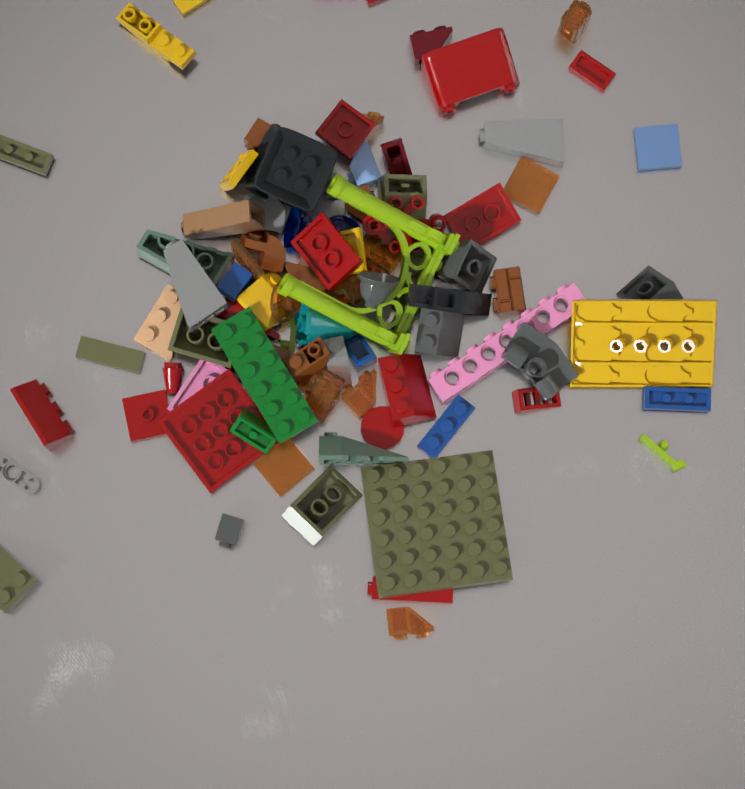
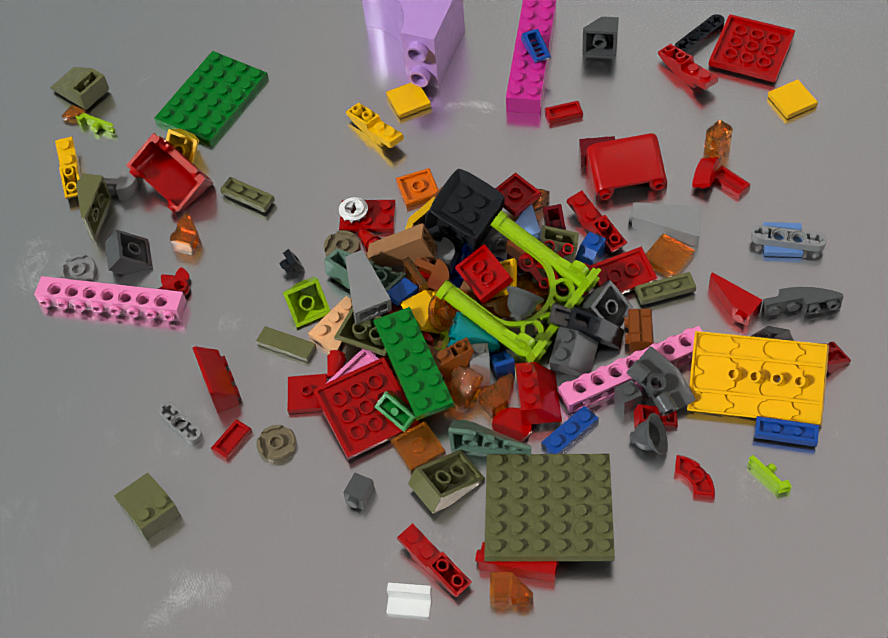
camera: 15 degrees right, 25 degrees down
none -> red tile [211,419,252,461]
none -> dark tan tile [256,425,297,463]
none -> black tile [279,249,305,273]
none -> lime slope [282,276,331,327]
none -> dark tan tile [324,230,361,256]
none -> white gear [339,197,368,223]
none -> red plate [339,200,396,233]
none -> red cone [358,228,381,251]
none -> white panel [386,582,432,618]
none -> orange tile [396,168,439,208]
none -> red slope [397,523,472,598]
none -> red slope [567,190,627,253]
none -> blue slope [575,231,606,265]
none -> dark grey brick [614,379,642,415]
none -> dark grey hat [630,413,668,456]
none -> olive plate [635,272,696,305]
none -> red tile [674,455,715,500]
none -> red slope [692,157,720,189]
none -> red slope [709,272,762,326]
none -> light grey beam [751,225,827,252]
none -> dark grey slope [761,287,844,316]
none -> red slope [819,342,851,374]

